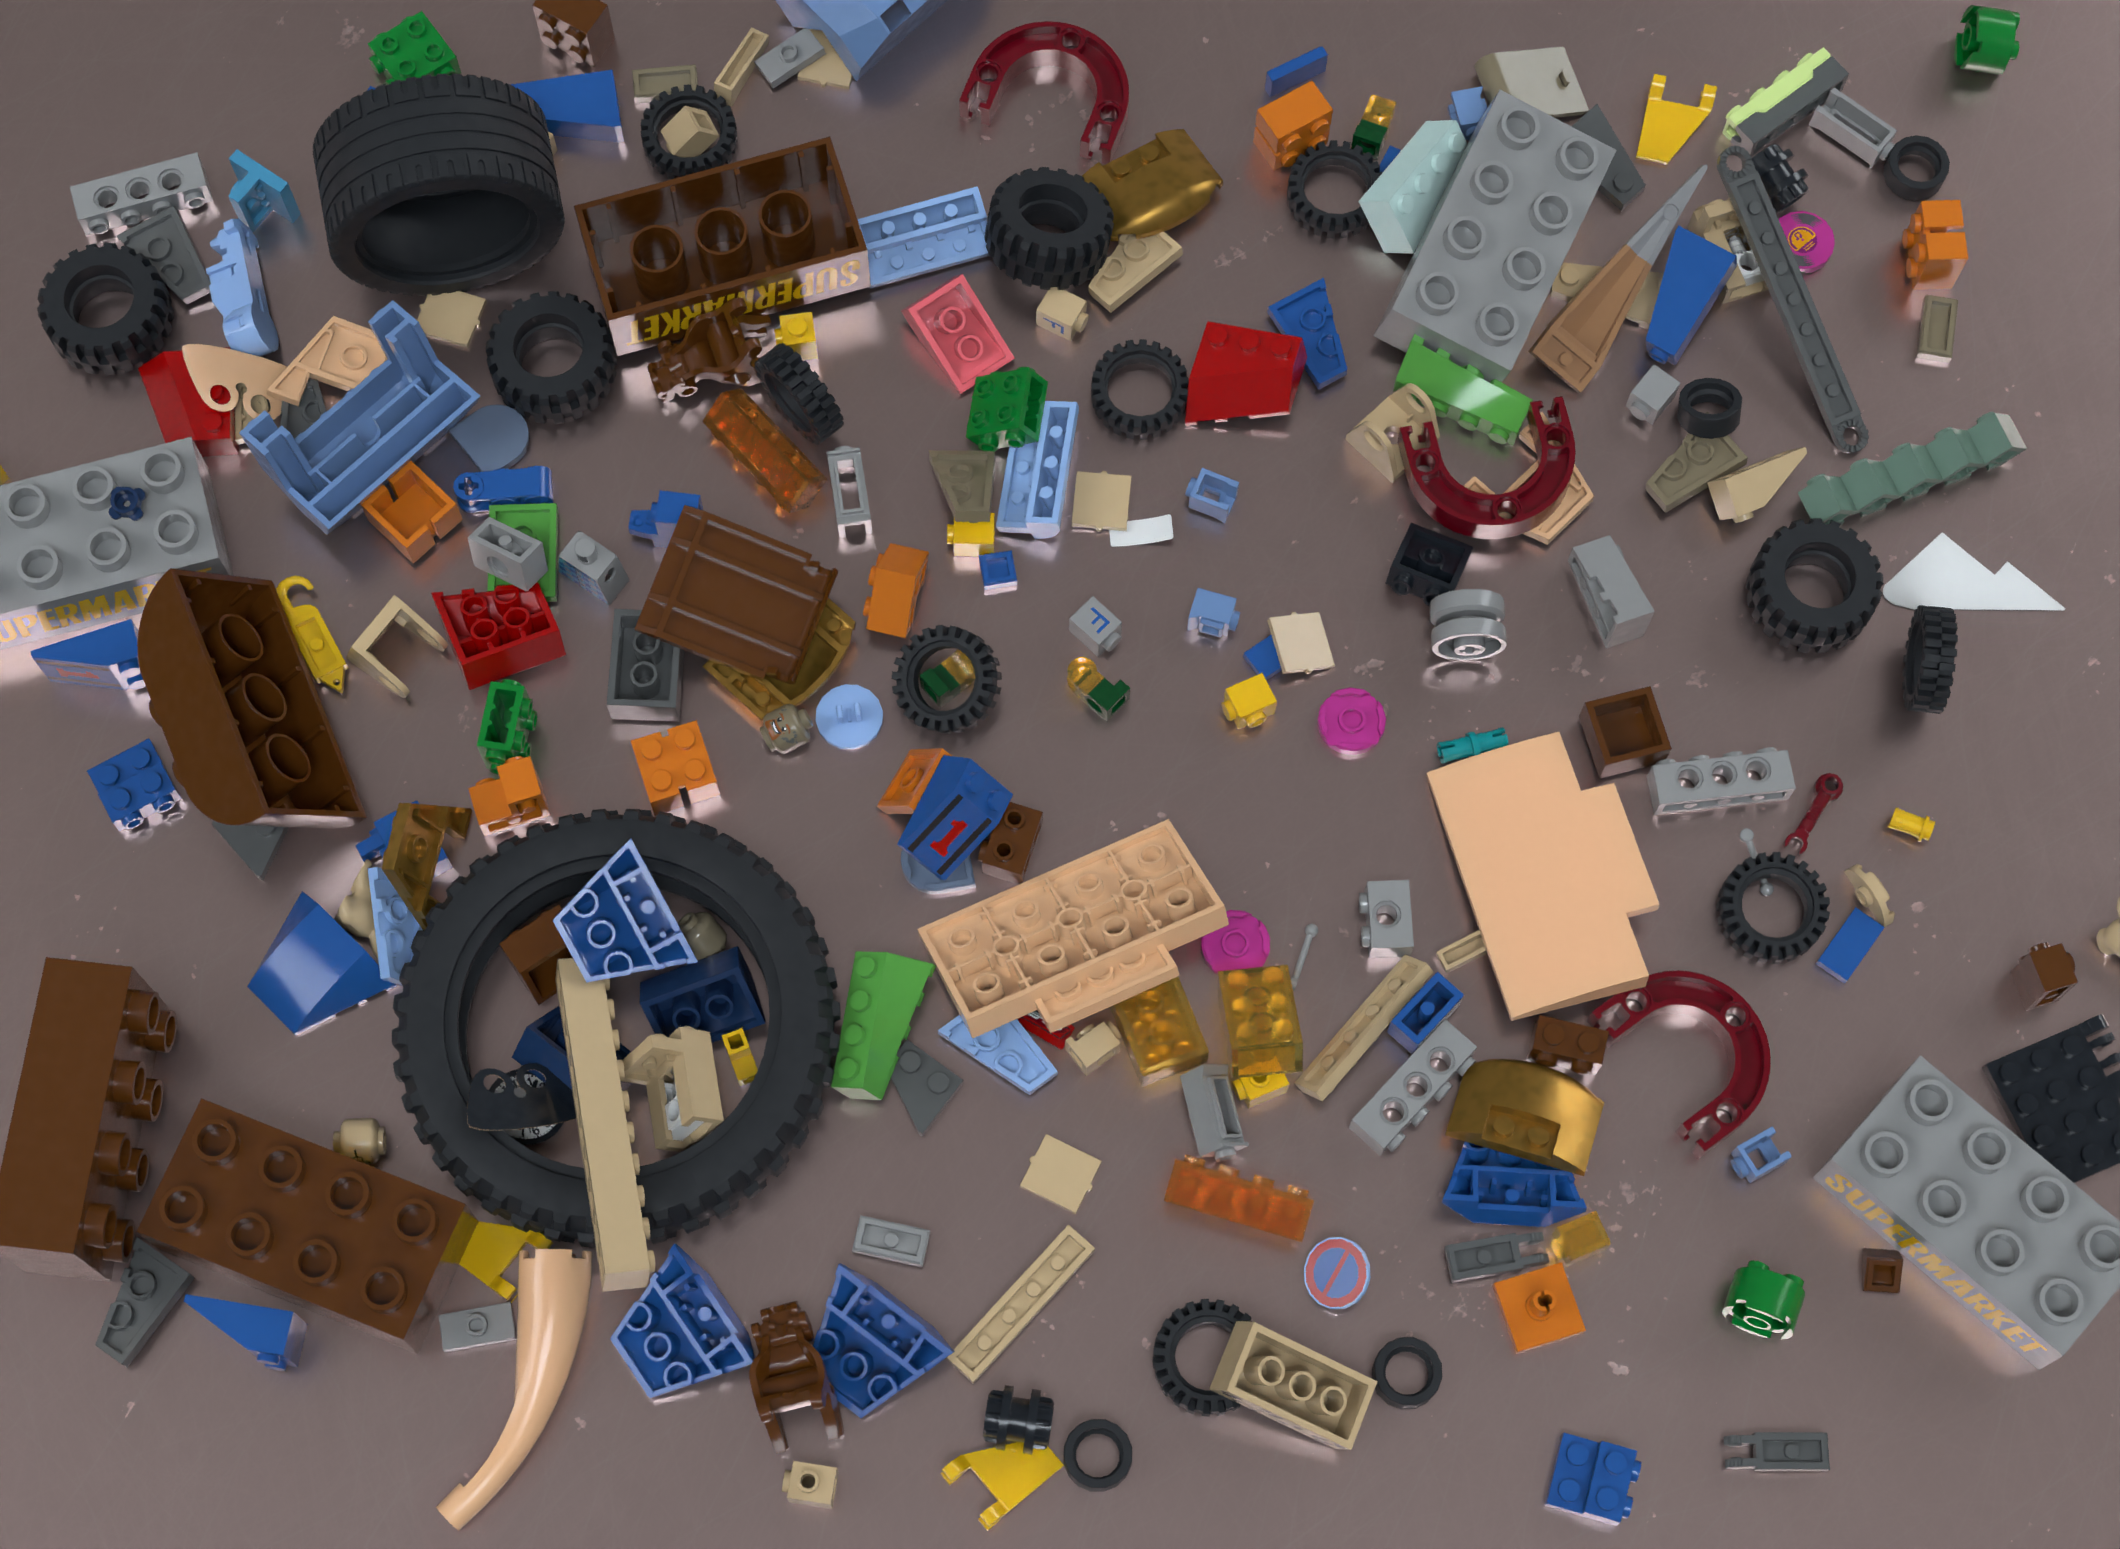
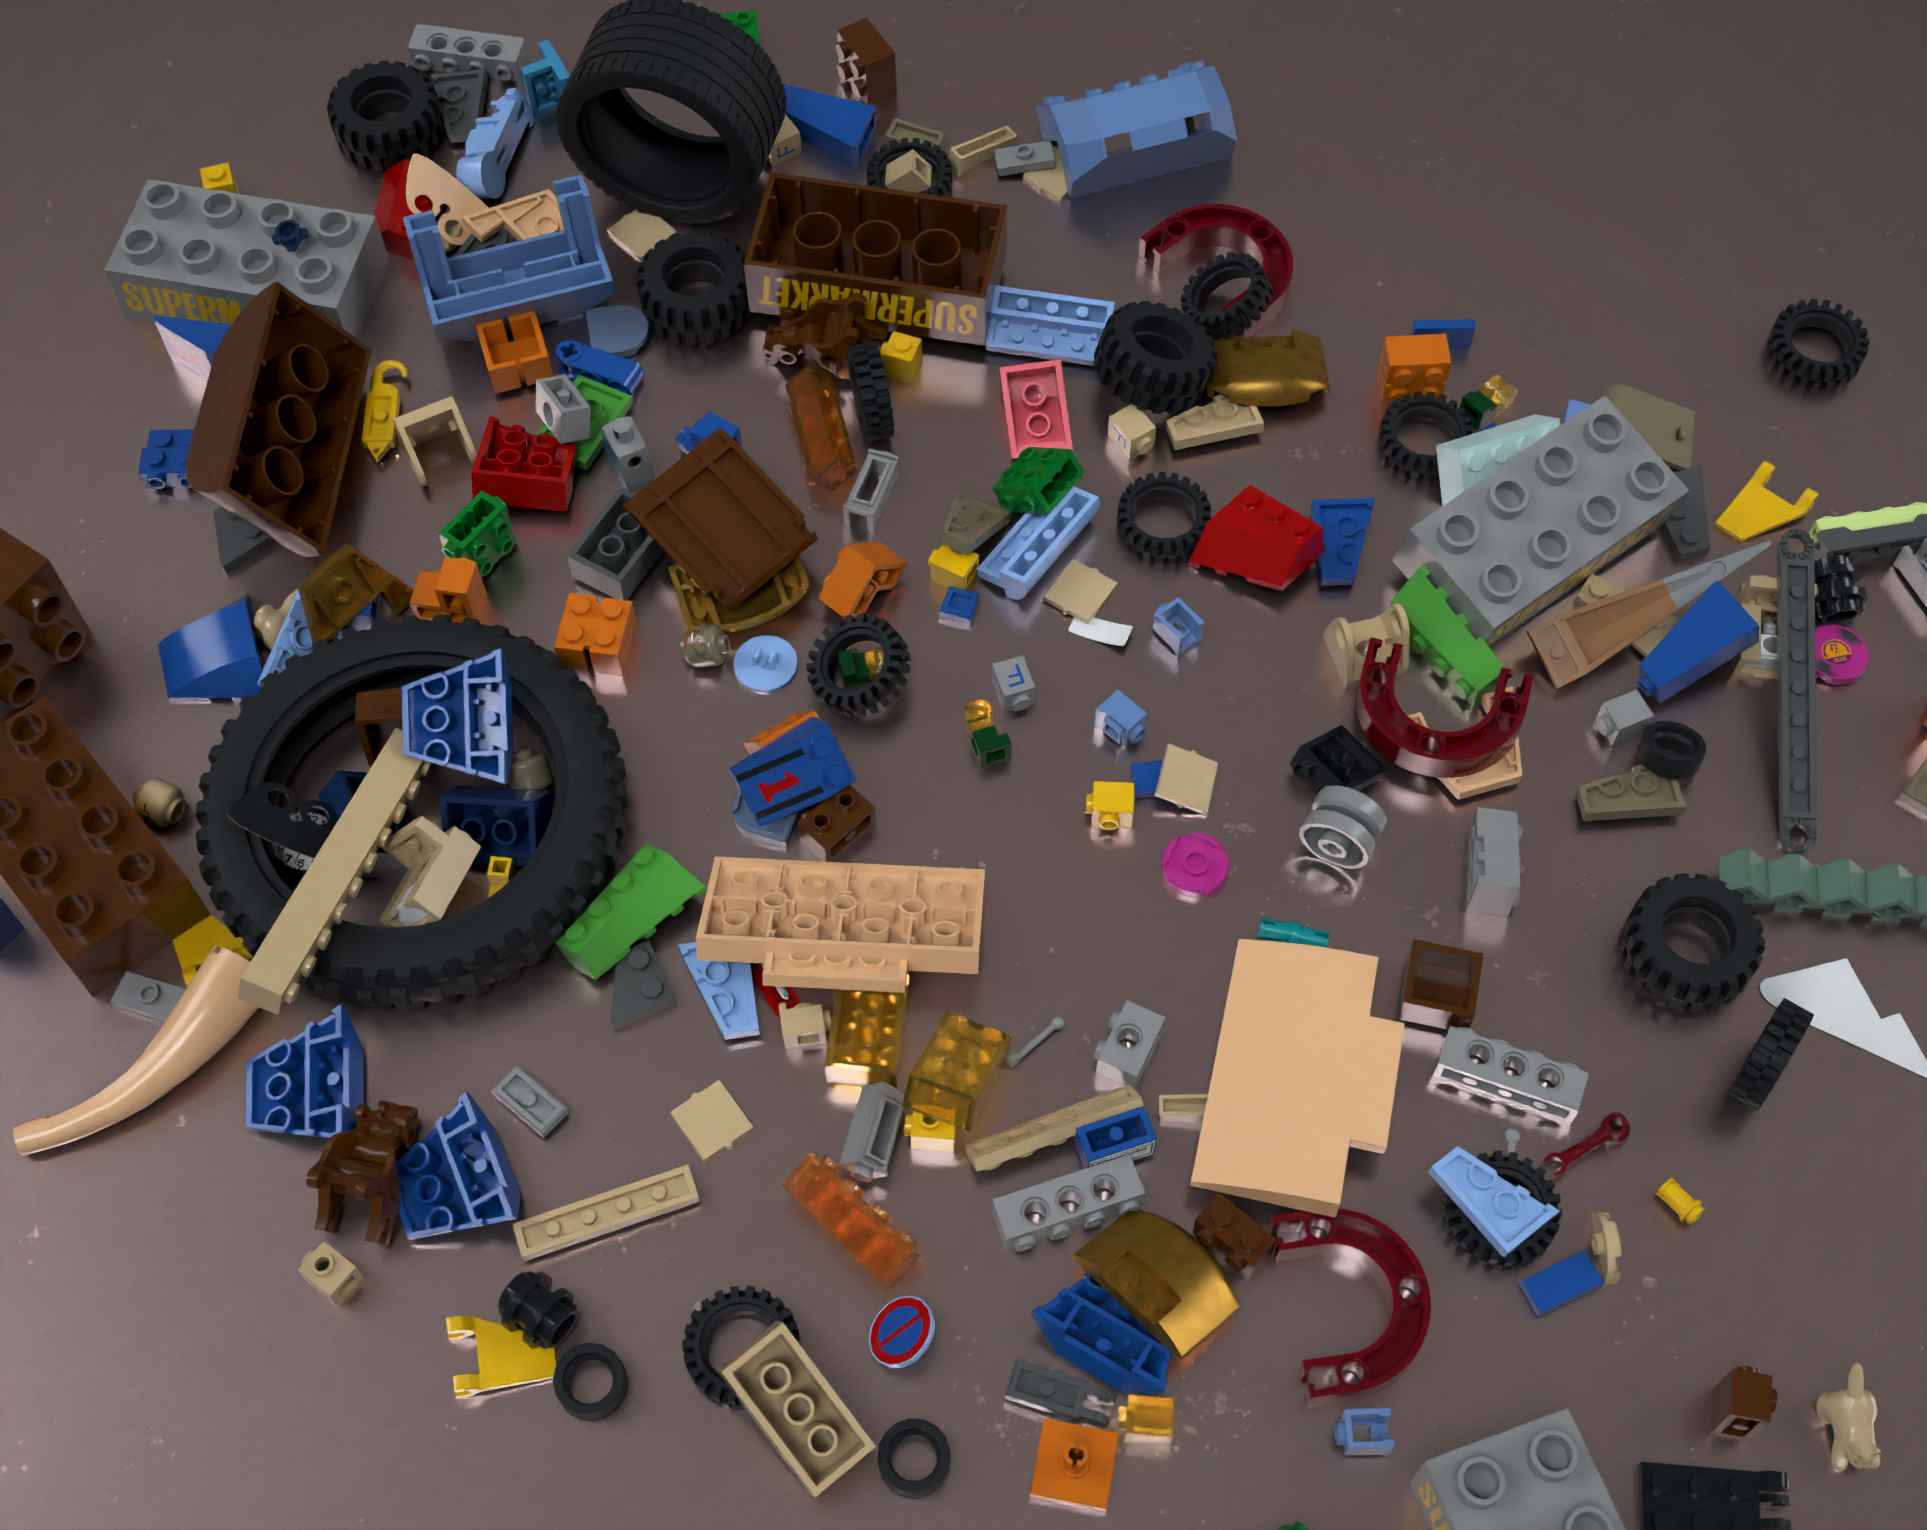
camera: 30 degrees right, 10 degrees down
dark pink tile [1201,910,1270,980] -> none
tan slope [1707,447,1807,523] -> none
none -> black tyre [1181,252,1273,340]
none -> light blue wing [1428,1146,1559,1258]

